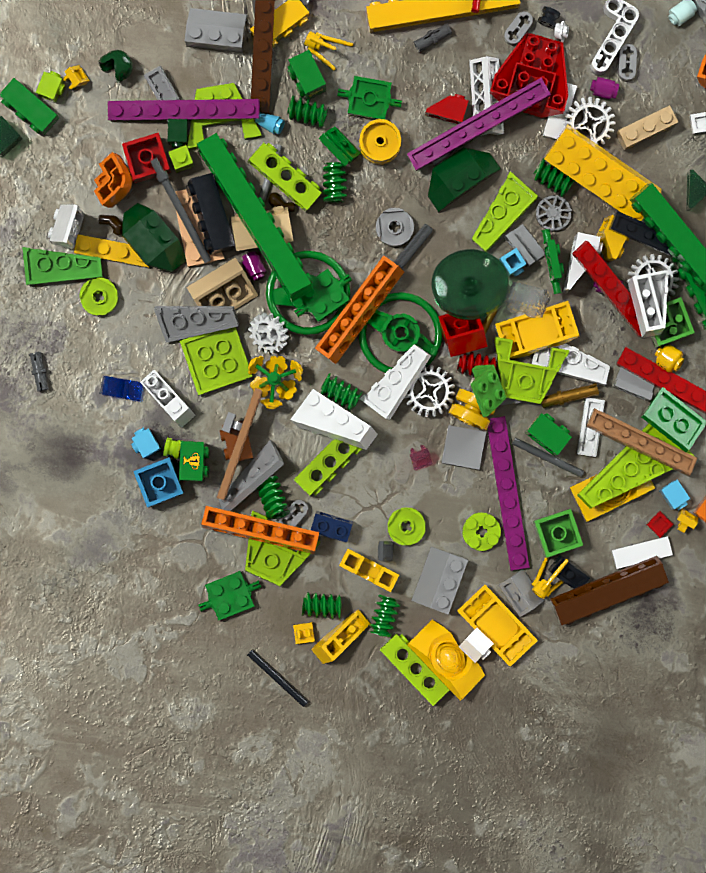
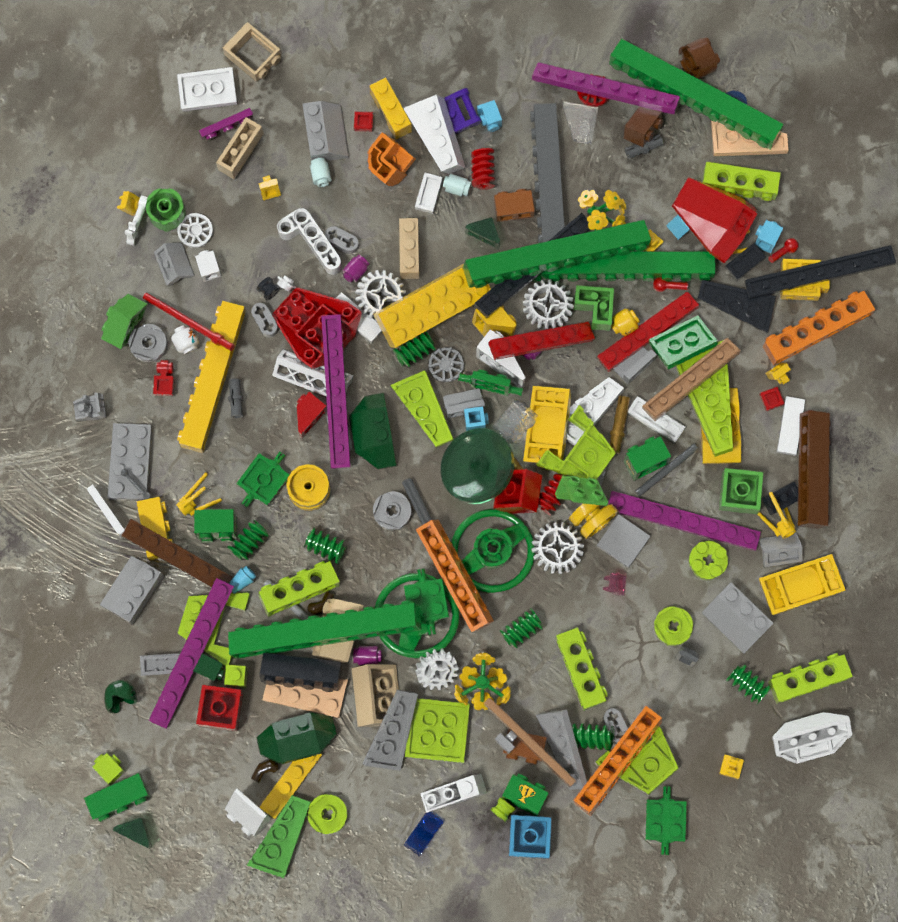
camera: 60 degrees left, 10 degrees down
dark grey pin [29,352,49,392] -> none
yellow tile [63,65,90,89] -> none
orange brick [94,152,133,208] -> none
medium azure brick [131,428,161,459] -> none
dark grey bar [150,158,211,263] -> none
black bar [247,650,308,707] -> none
white wedge [290,389,378,450] -> none
green piece [302,592,342,619] -> none
dark blue bracket [311,511,353,542] -> none
yellow slope [311,609,370,664] -> none
green plate [319,126,361,166] -> none
yellow arch [339,549,399,592] -> none
white wing [360,344,431,420] -> none
yellow slope [407,619,485,701] -> none
white brick [459,628,494,663] -> none
white wedge [628,269,670,338] -> none
medium azure brick [659,479,690,510] -> none
none -> white wedge [772,712,852,764]

